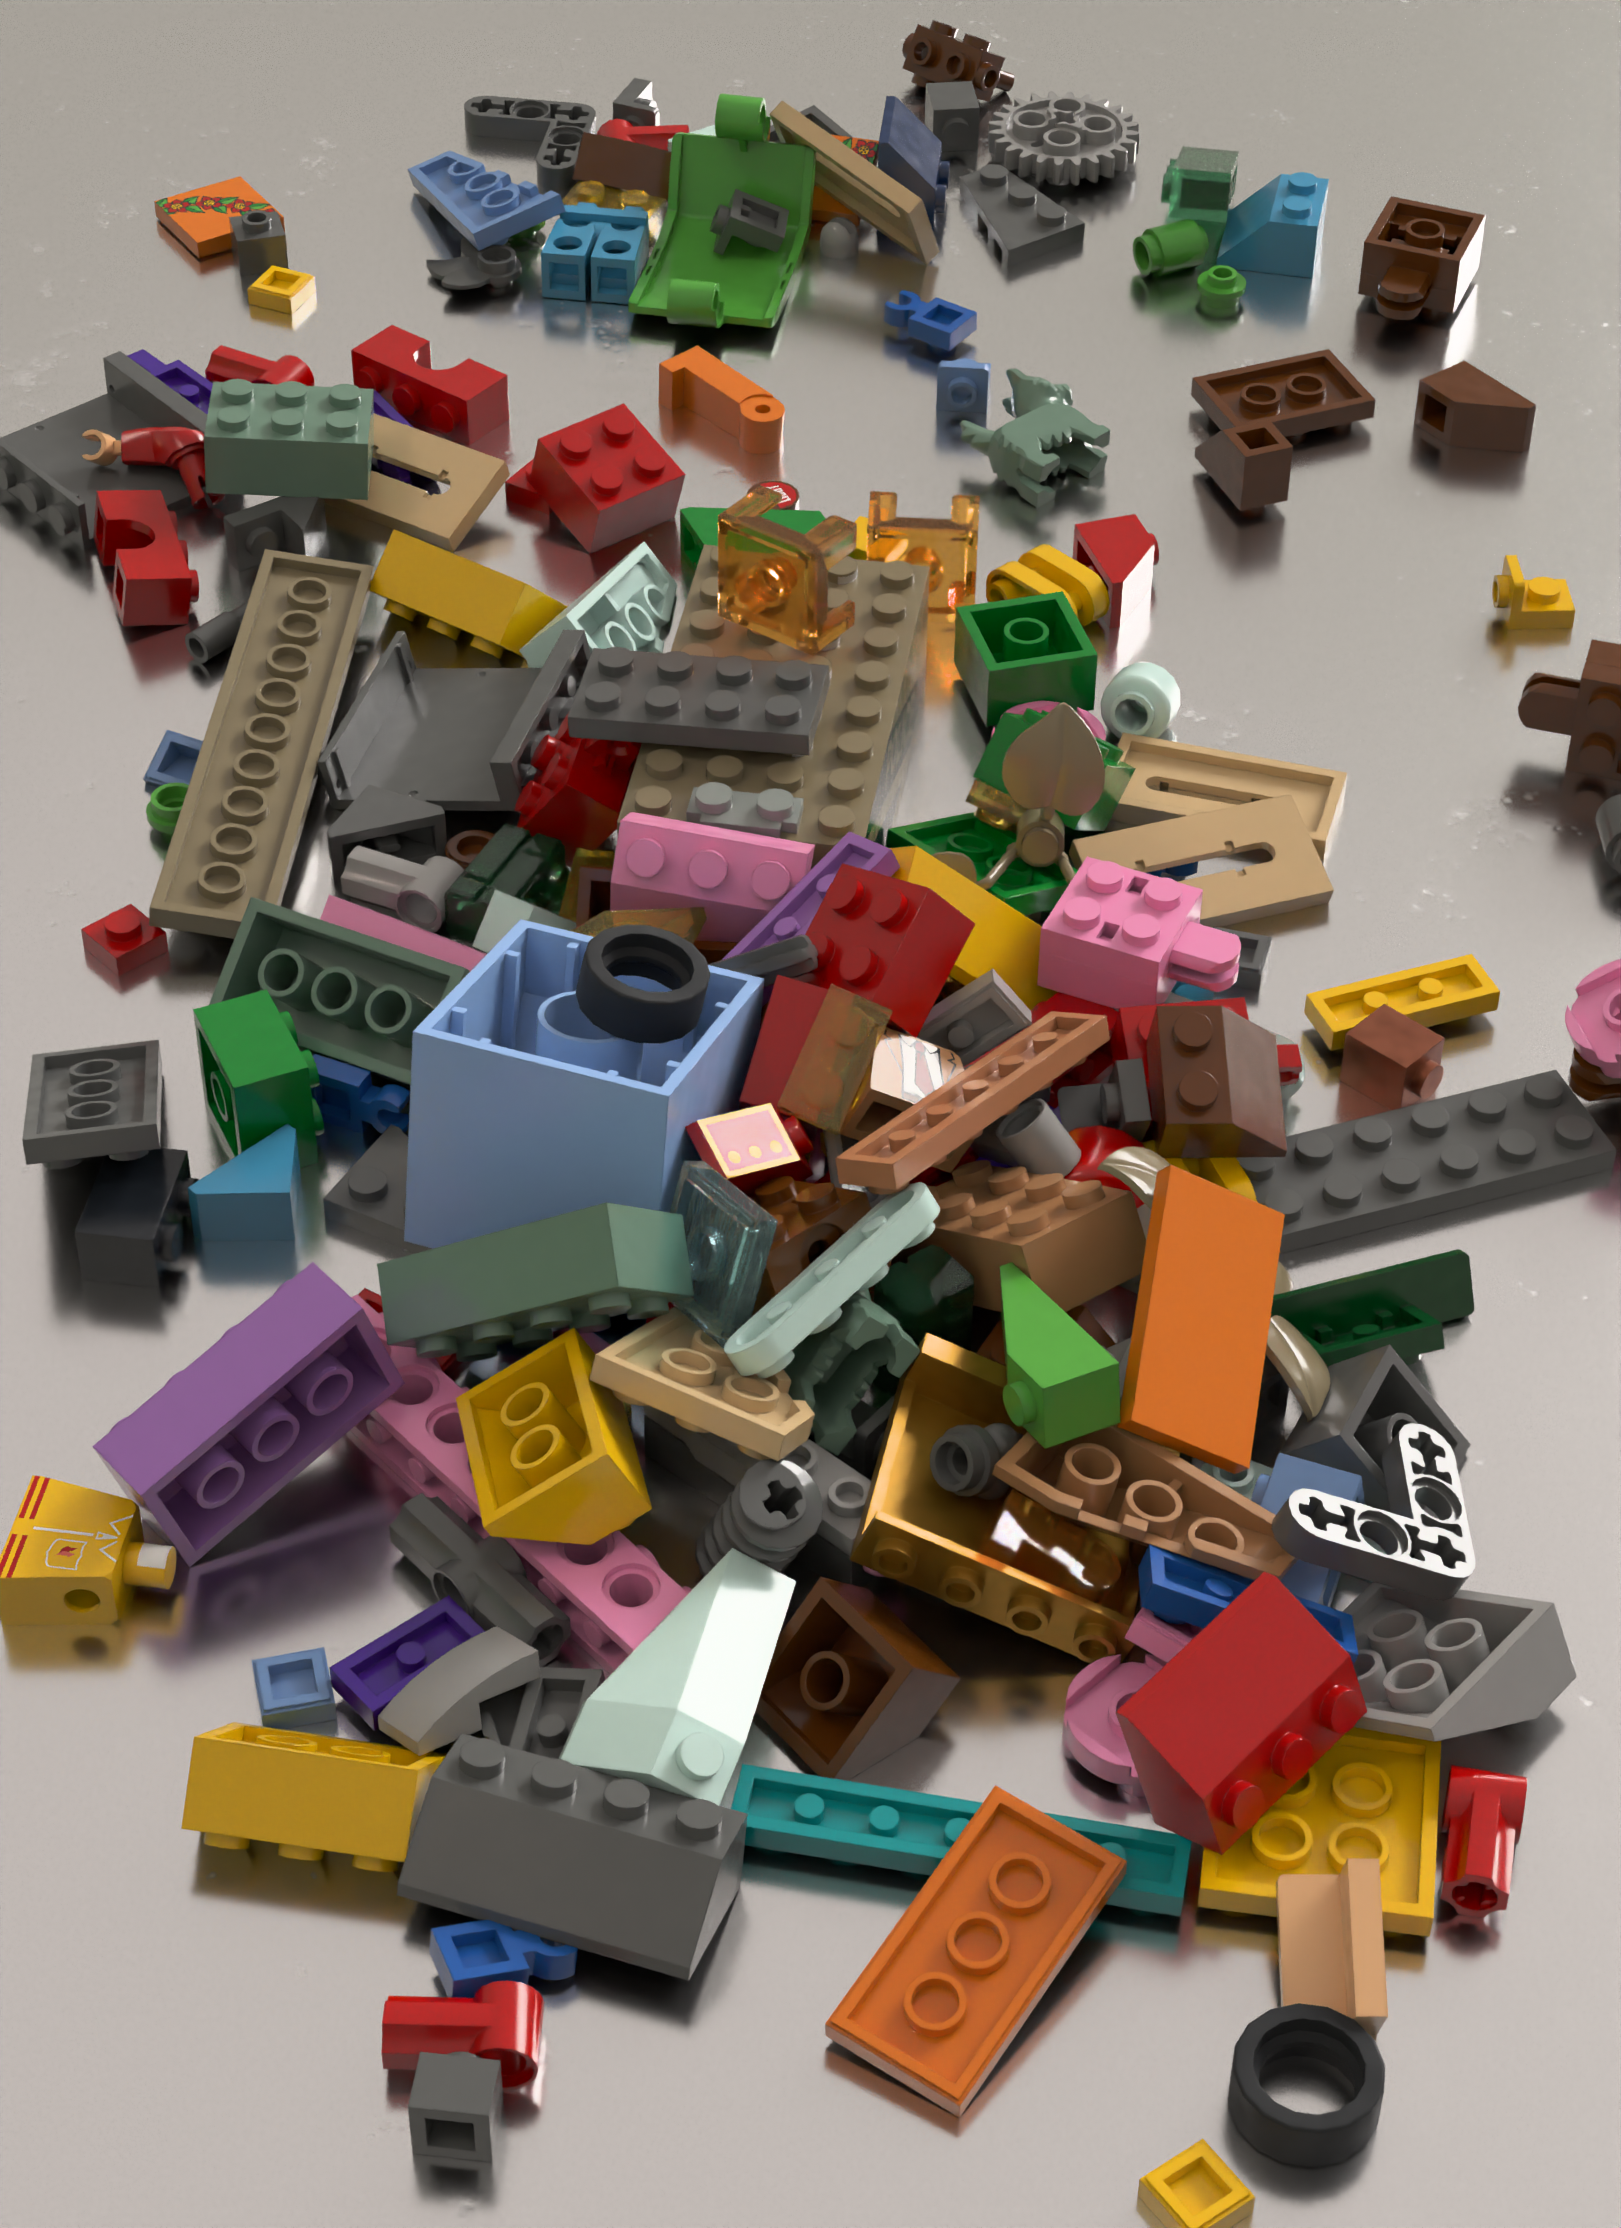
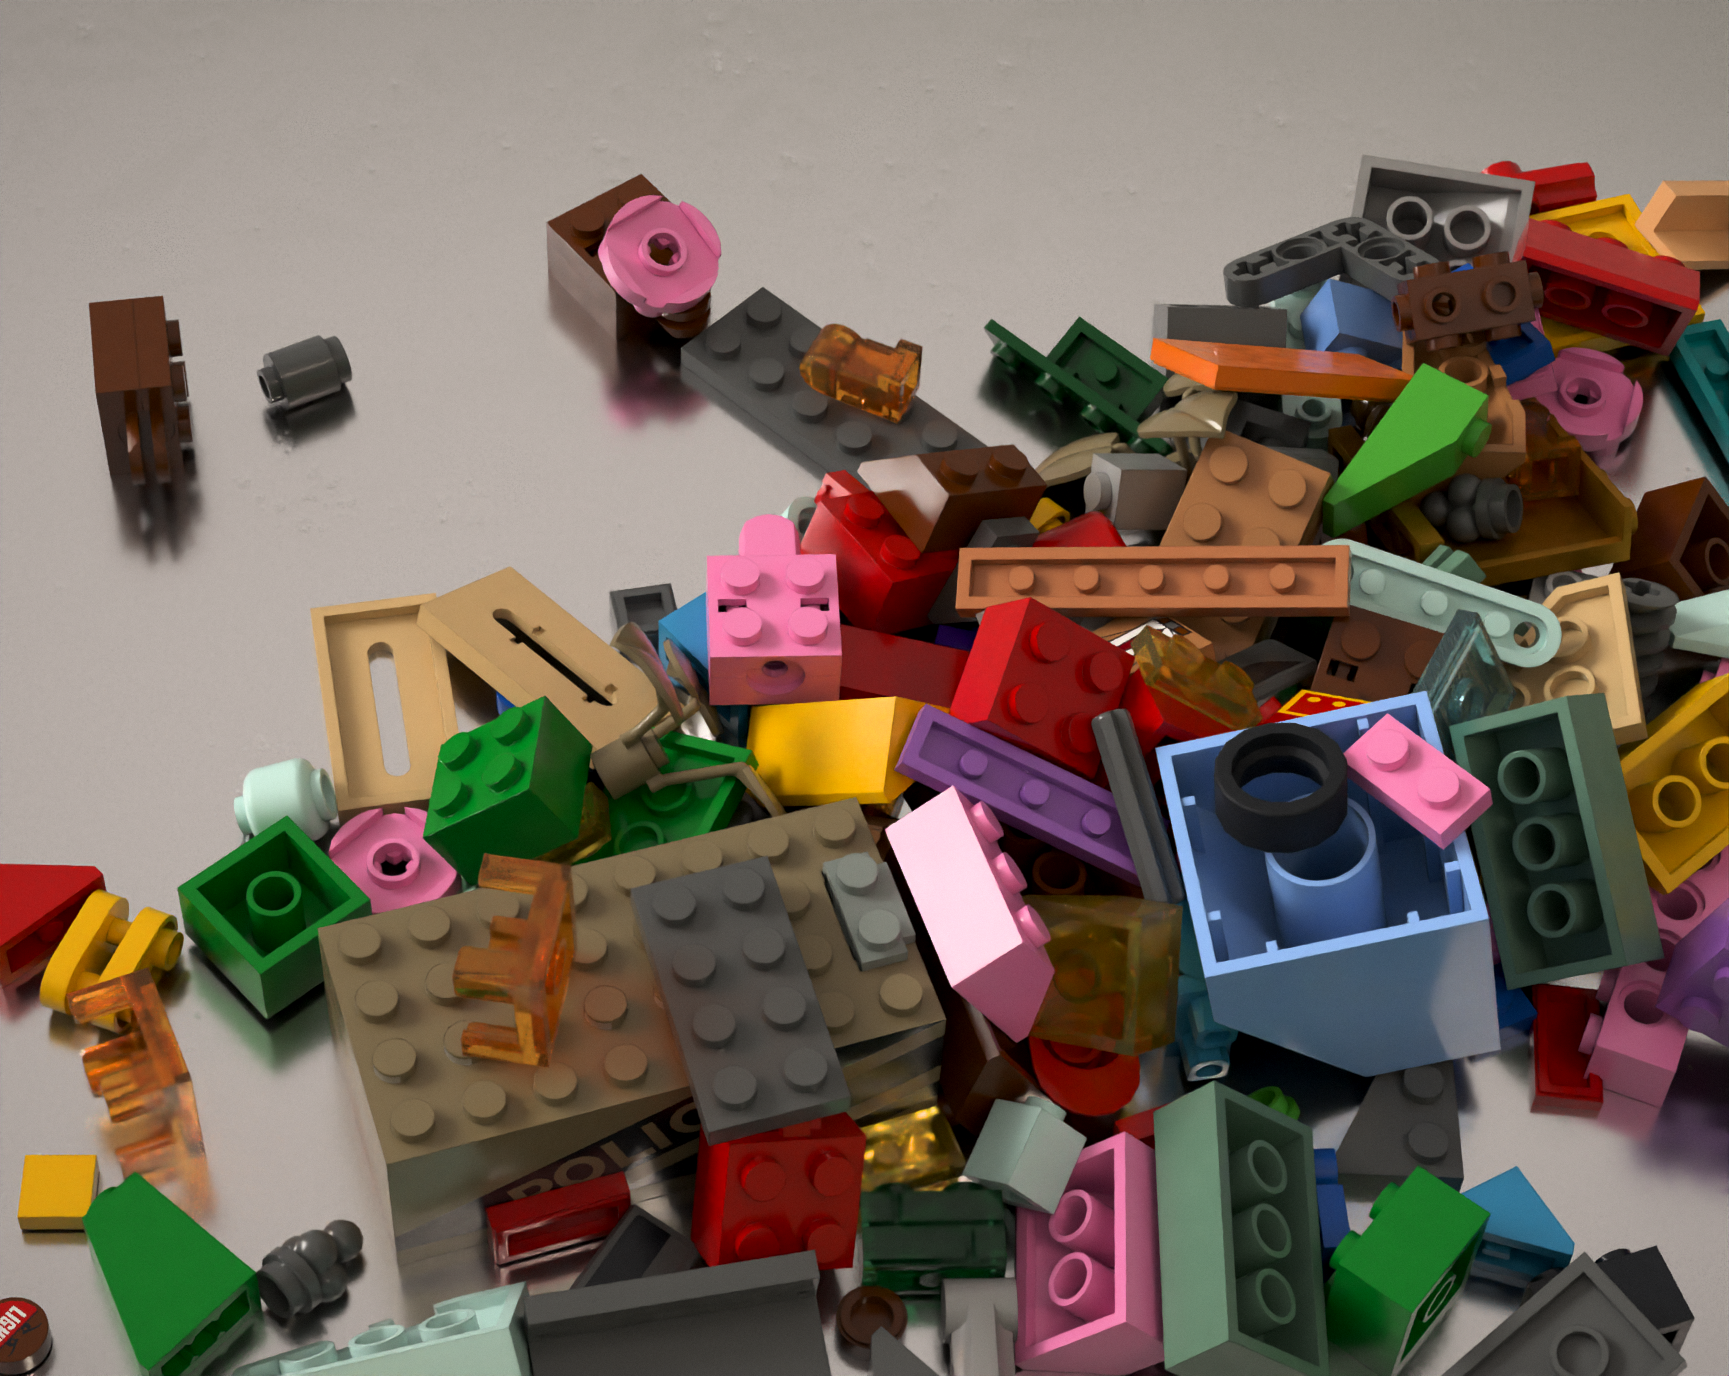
camera: 120 degrees left, 10 degrees up
yellow plate [1304,954,1500,1051] -> none
copper brick [1340,1004,1444,1110] -> none
none -> clear orange leg [799,324,923,424]
none -> bright pink plate [1343,713,1493,850]
none -> reddish brown brick [1391,251,1544,352]

